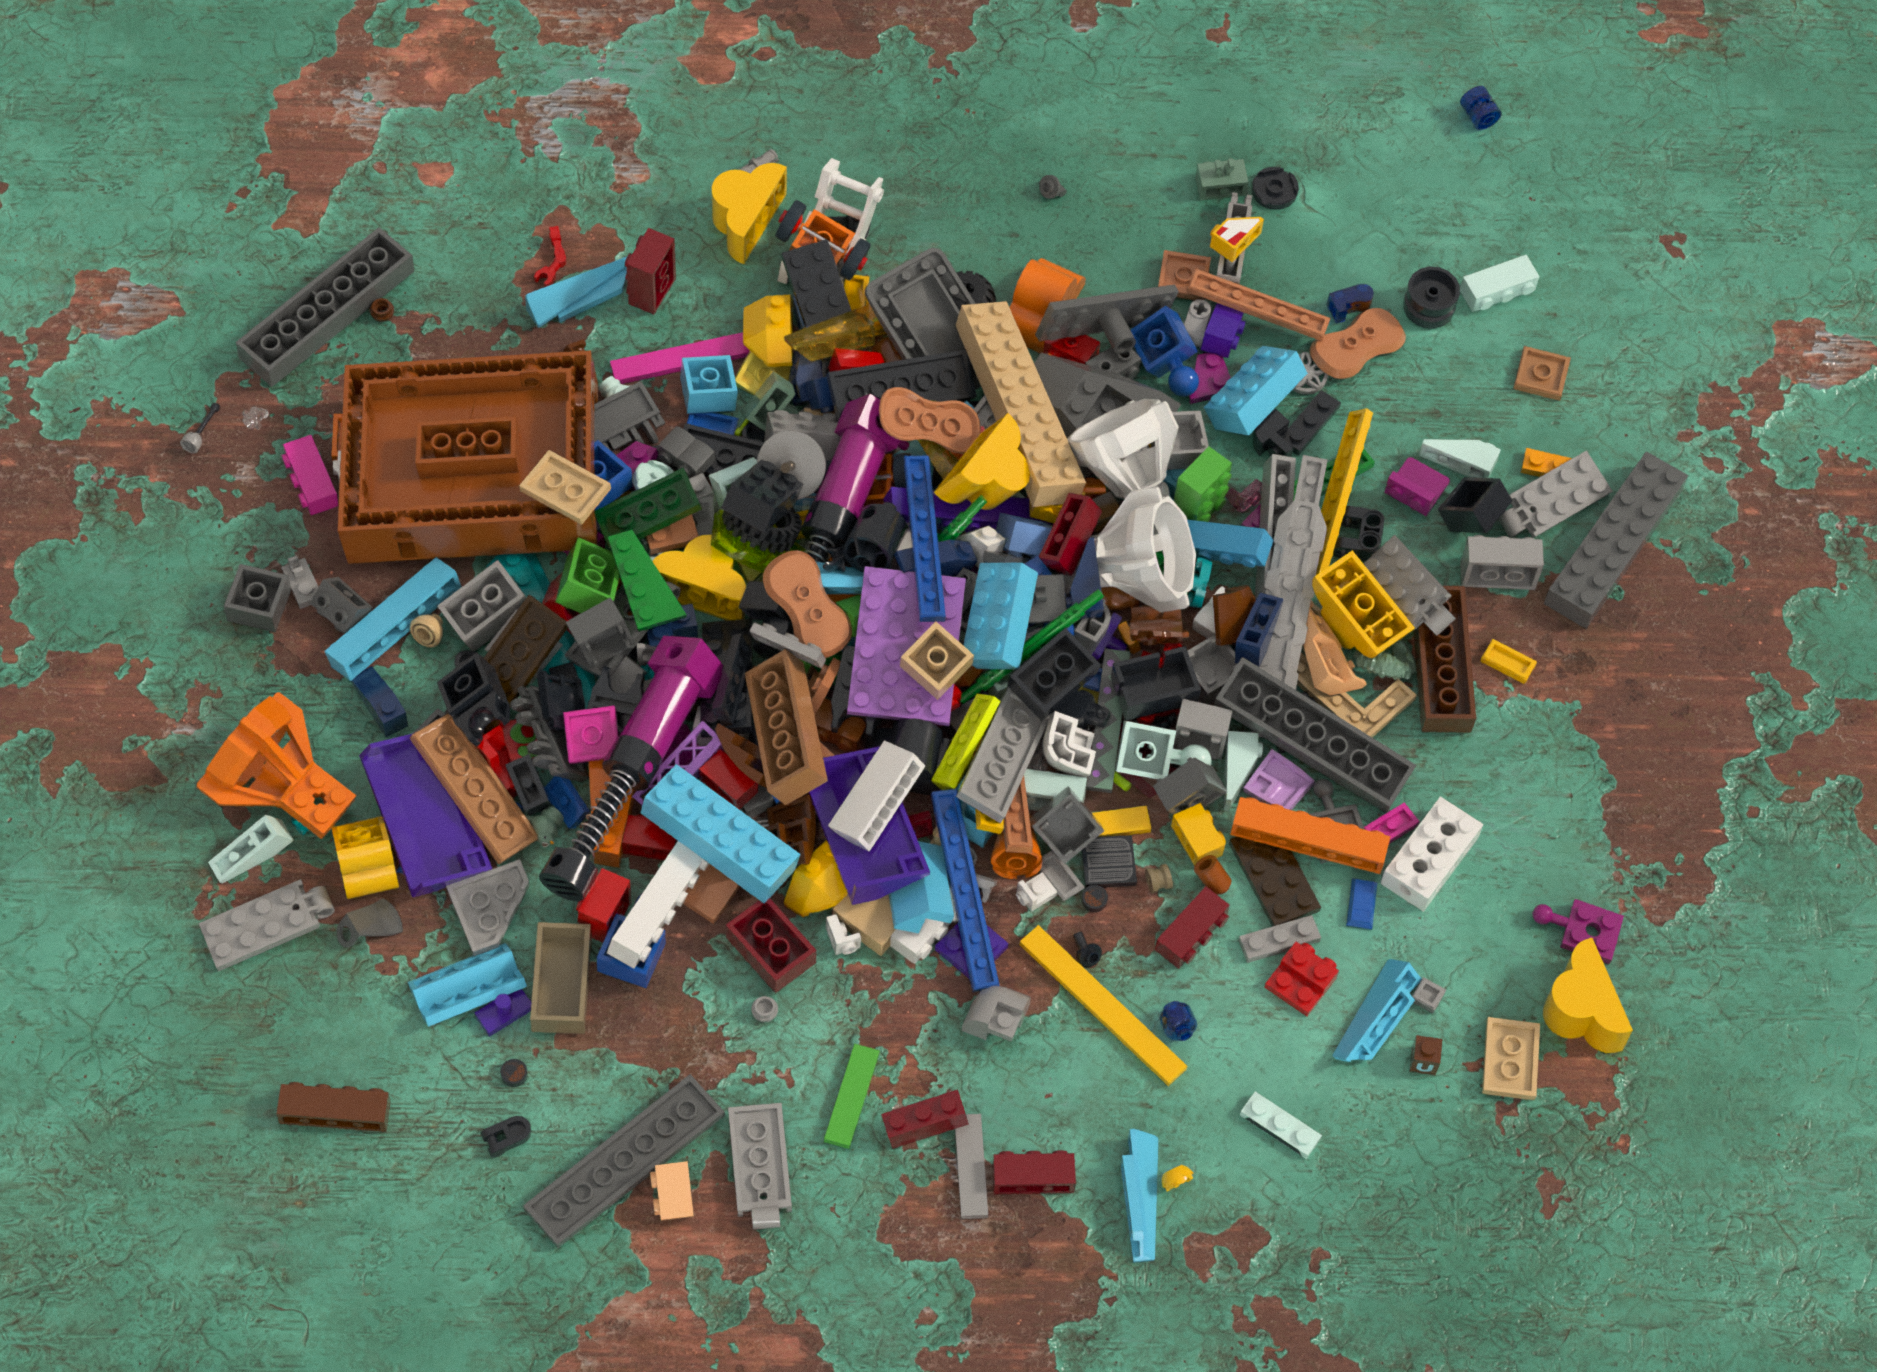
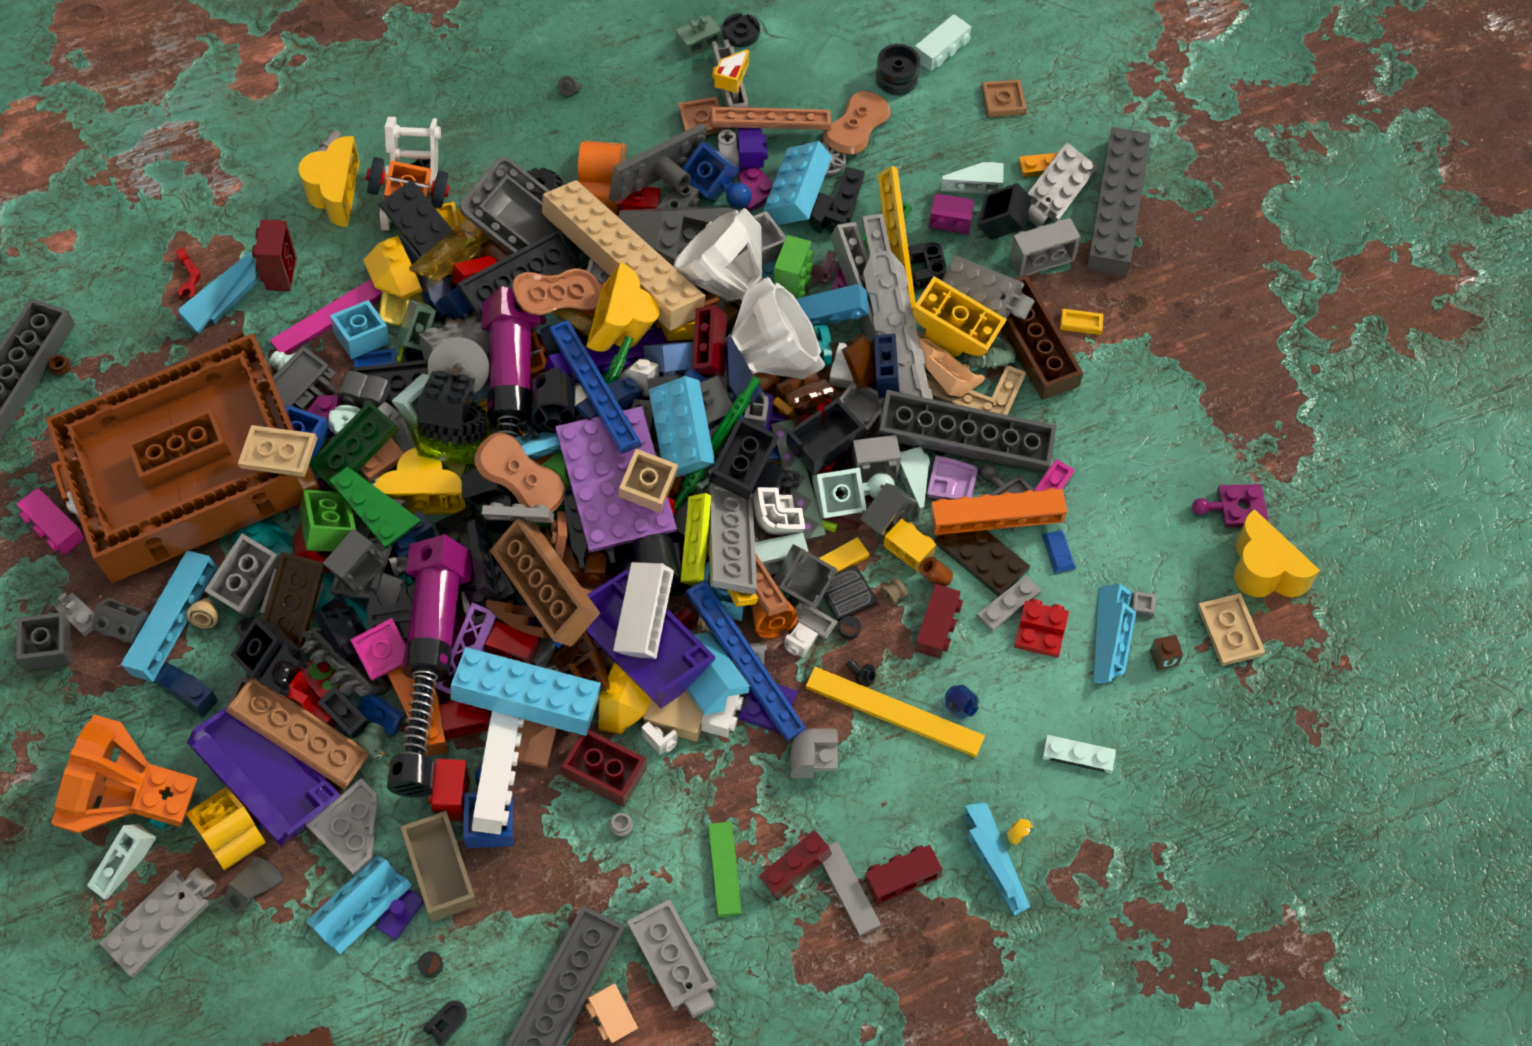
camera: 20 degrees left, 0 degrees up
clear blue leg [1327,284,1374,324] -> none
white brick [1380,797,1483,912] -> none

